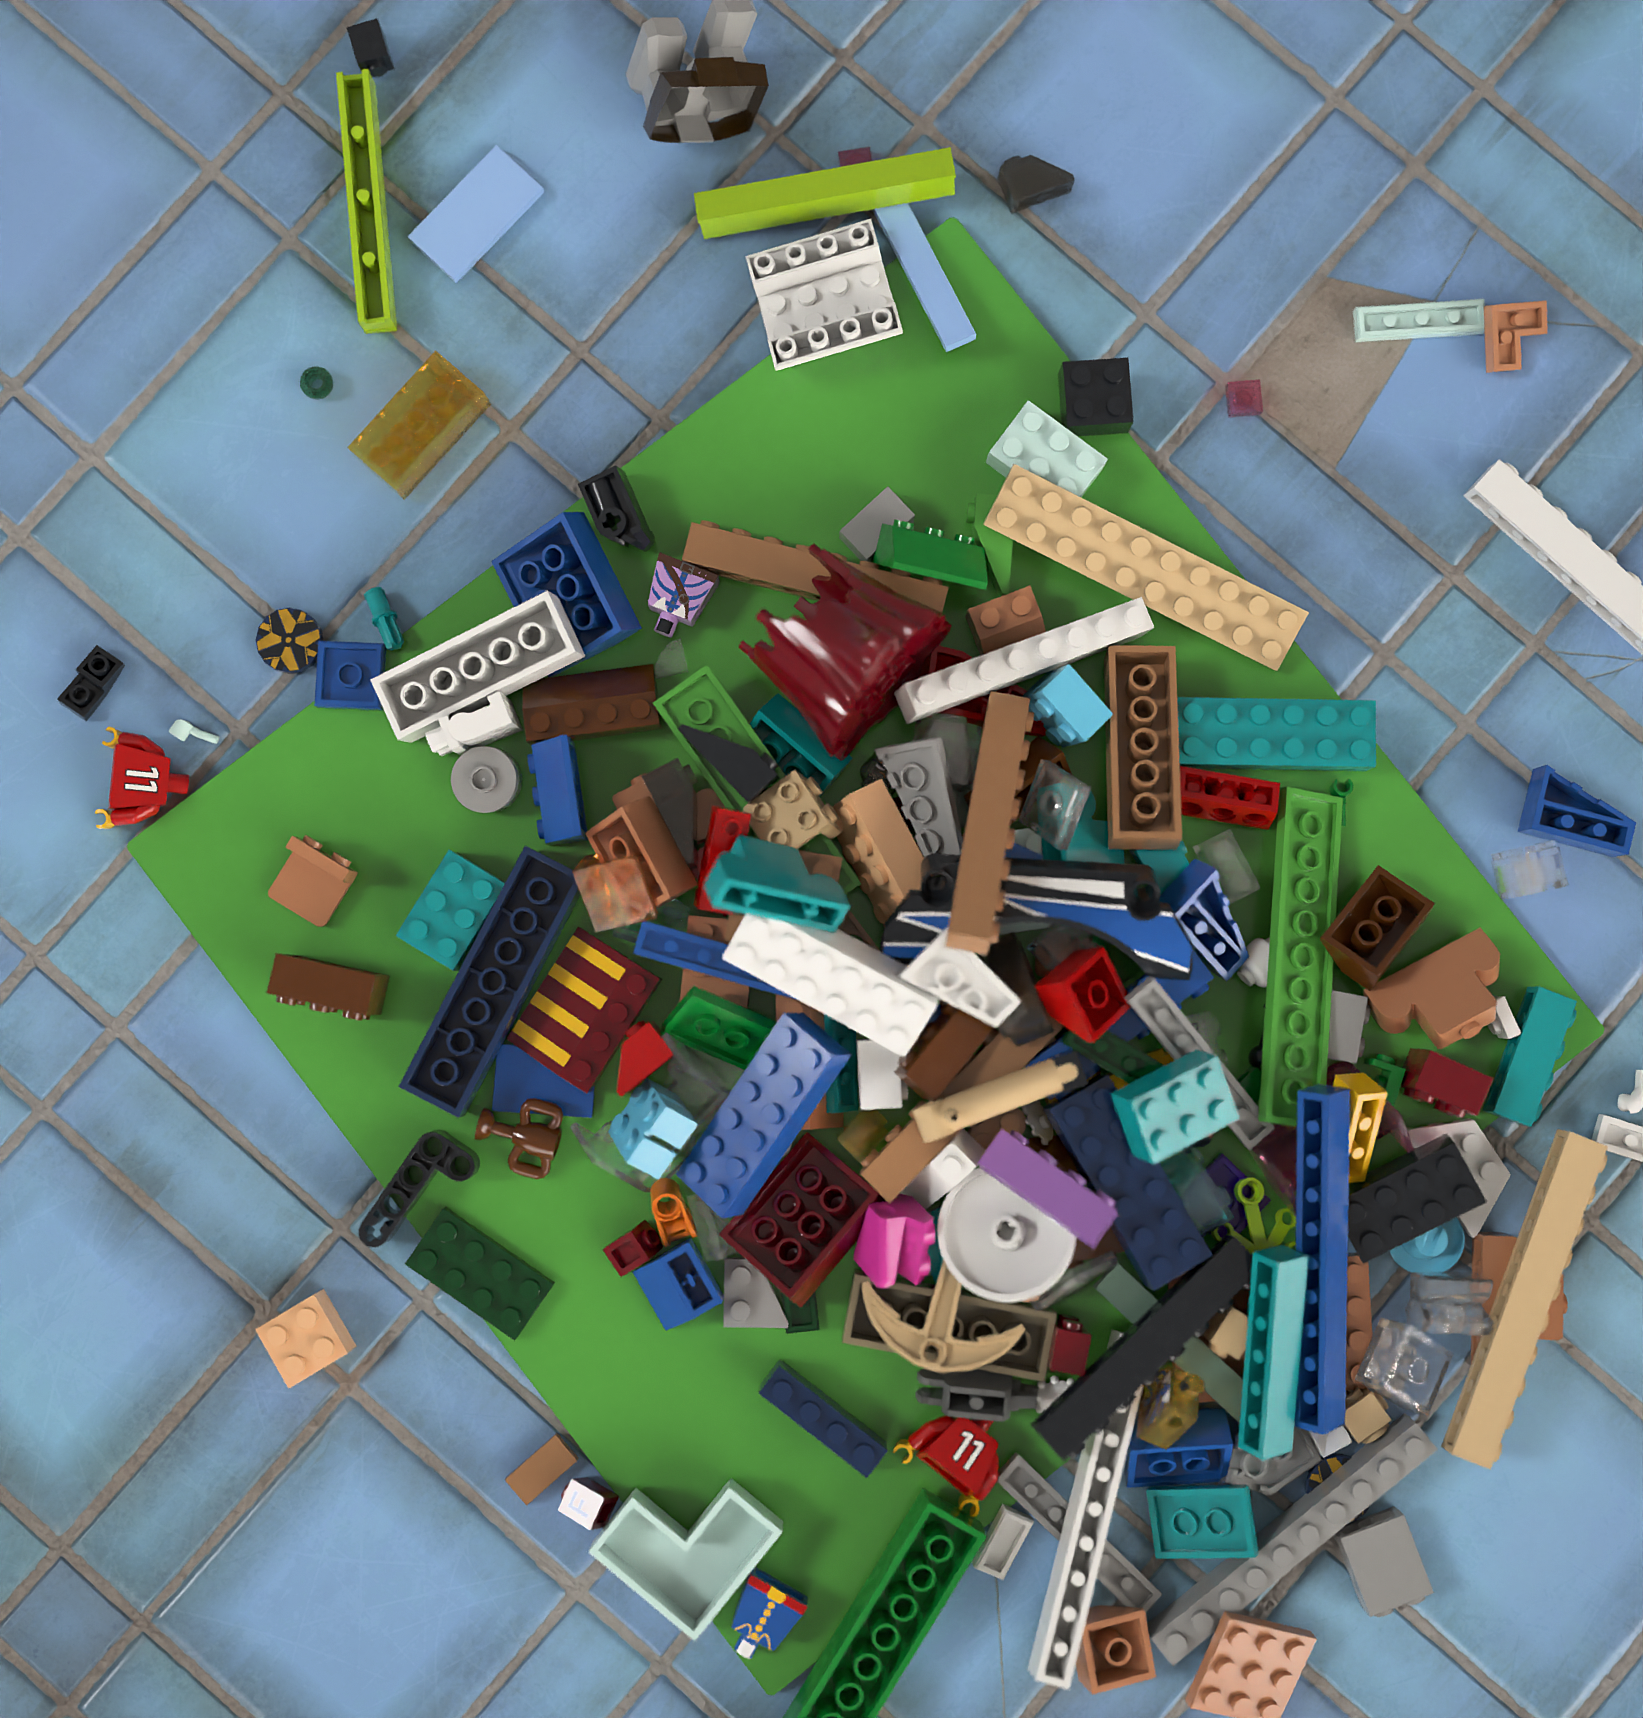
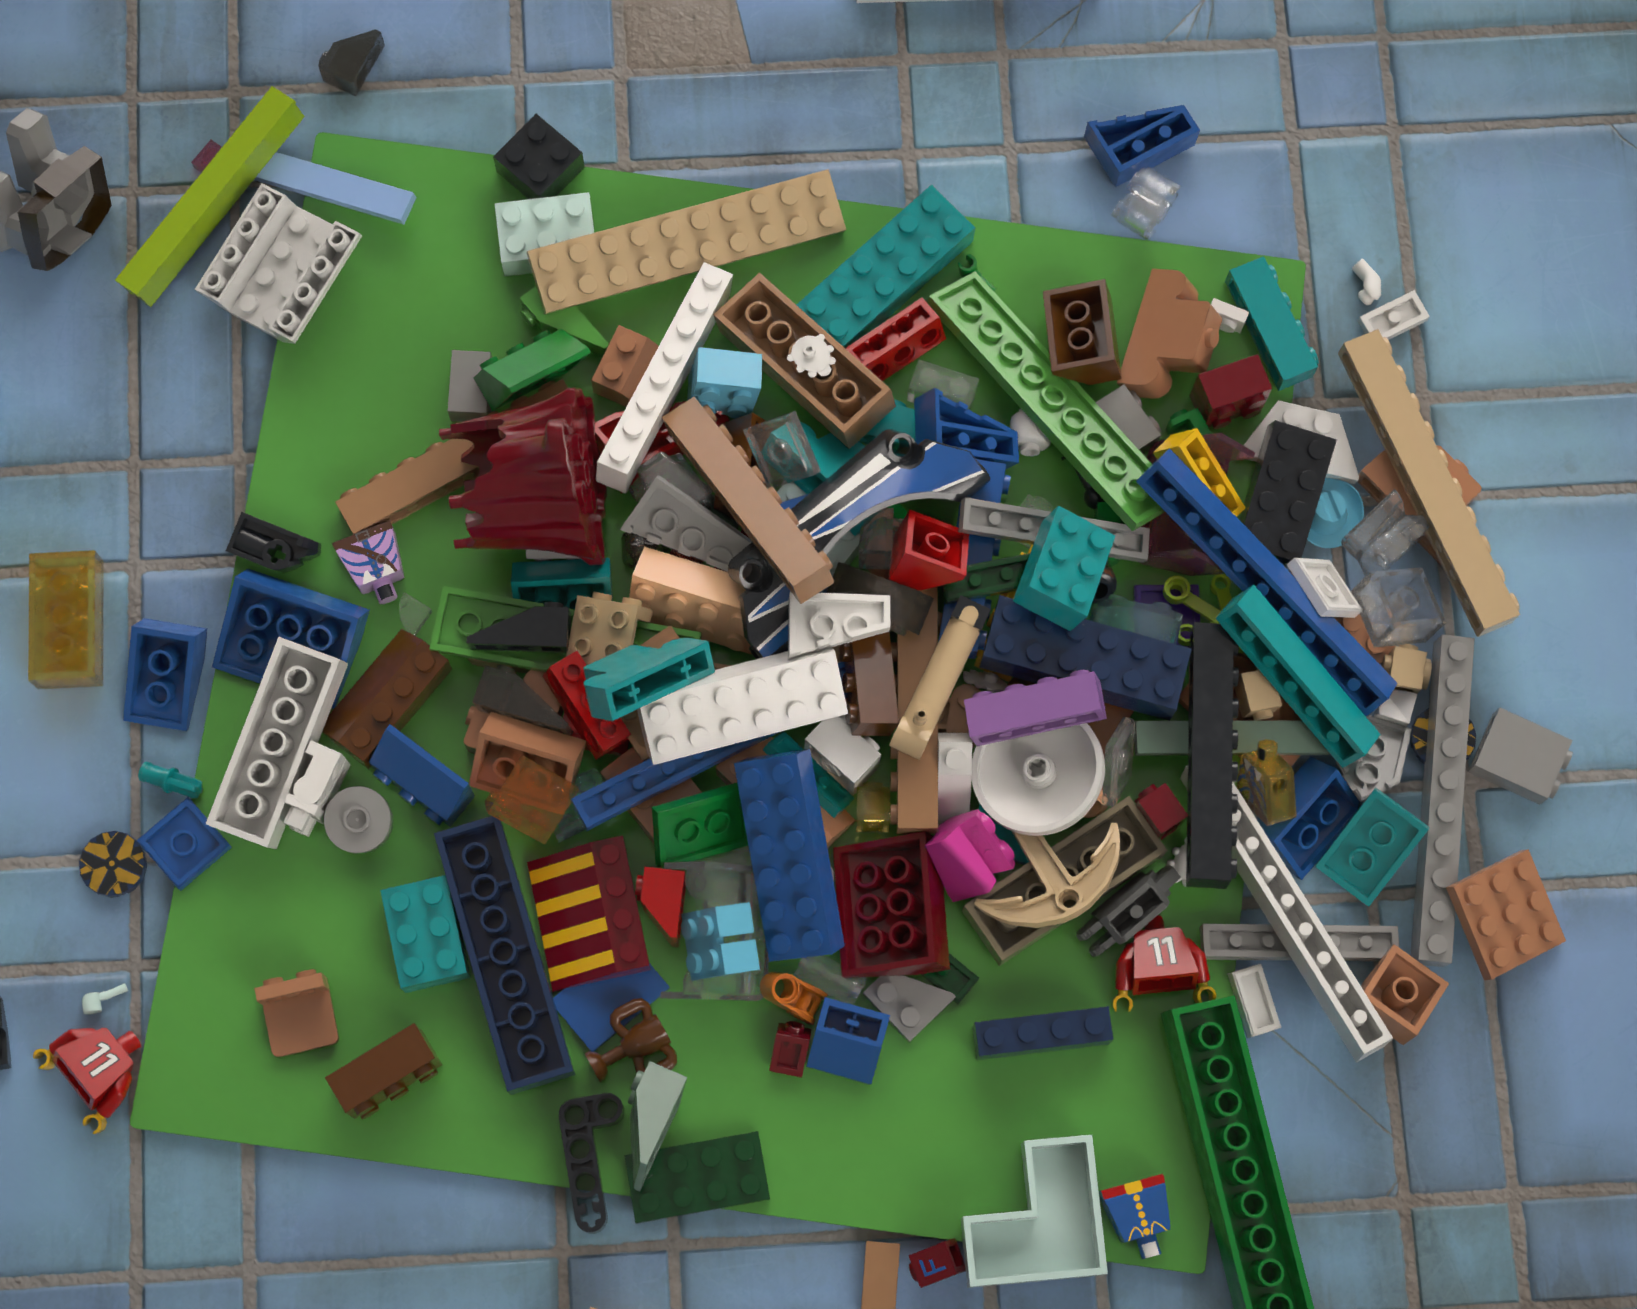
camera: 45 degrees left, 10 degrees down
clear pink plate [1225,379,1263,418] -> none
none -> blue slope [123,618,208,731]
none -> sand green slope [628,1061,687,1191]
none -> white piece [787,334,836,378]
none -> white tile [1287,558,1362,618]

